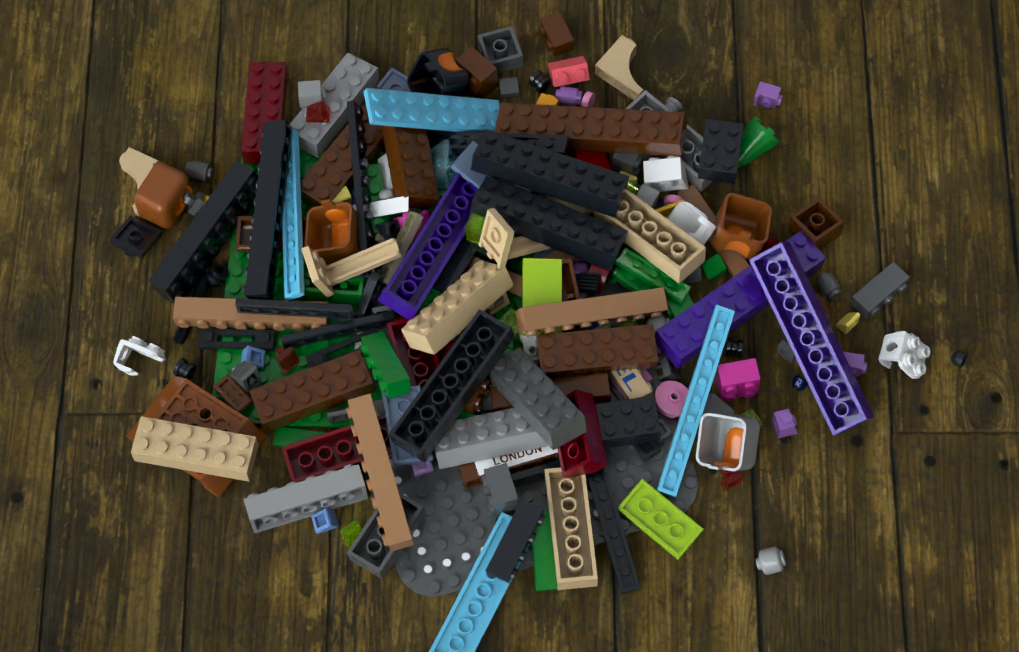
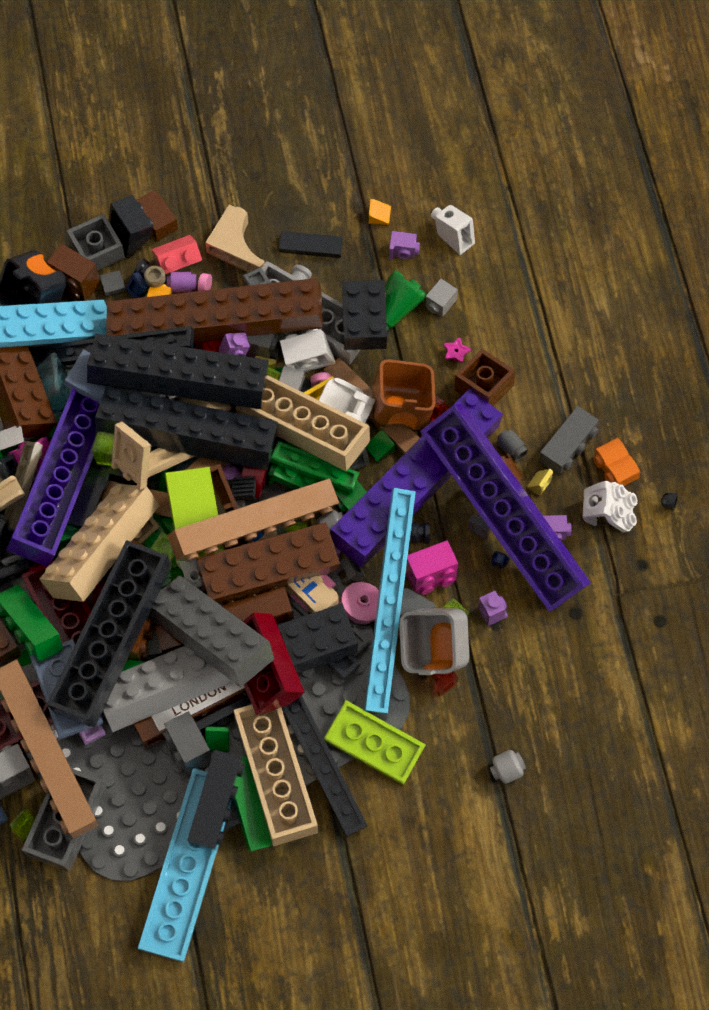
camera: 15 degrees left, 0 degrees up
none -> black slope [108,195,153,259]
none -> dark blue tile [125,272,150,299]
none -> dark tan tile [144,266,166,288]
none -> green slope [205,727,230,751]
none -> medium lavender brick [218,333,250,356]
none -> dark grey tile [242,267,271,286]
none -> black tile [279,231,343,258]
none -> light orange slope [369,199,391,225]
none -> light grey brick [425,279,458,317]
none -> white torso [431,205,475,255]
none -> dark pink plate [444,338,471,363]
none -> orange brick [593,438,640,486]

